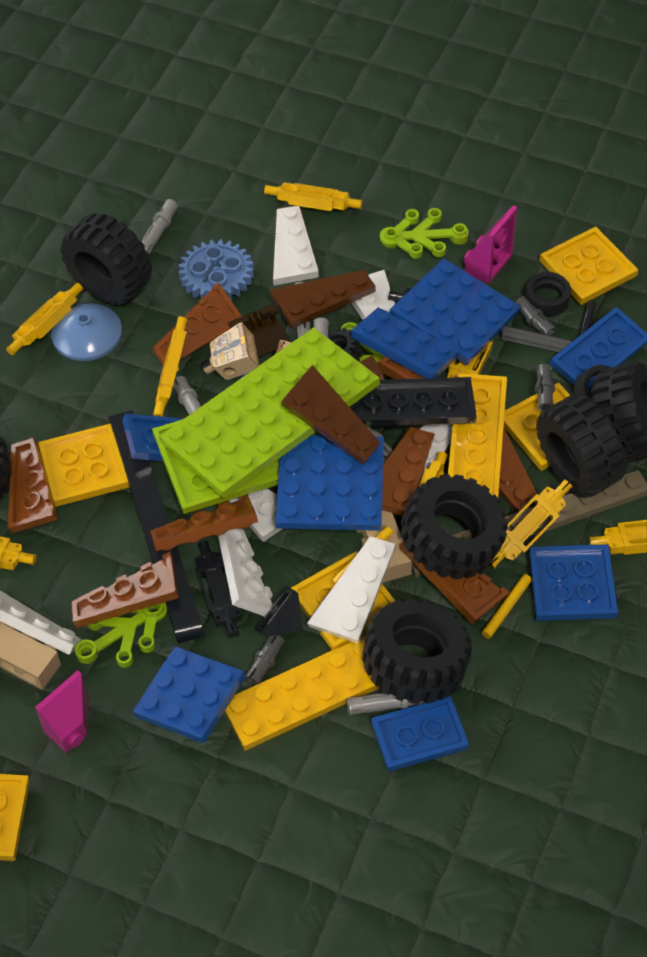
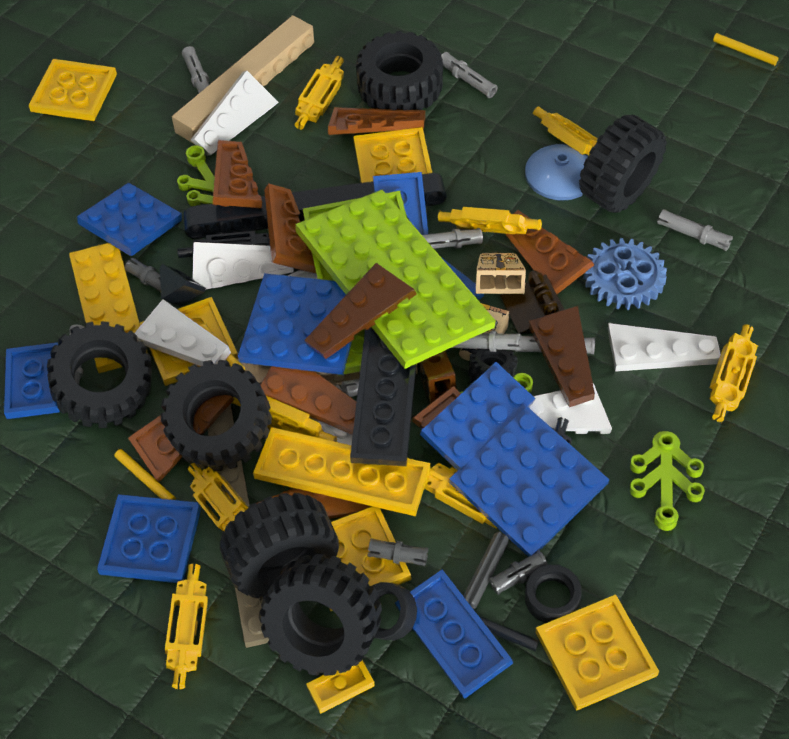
camera: 100 degrees right, 0 degrees up
dark pink slope [35,670,89,753] -> none
dark pink slope [464,205,517,284] -> none

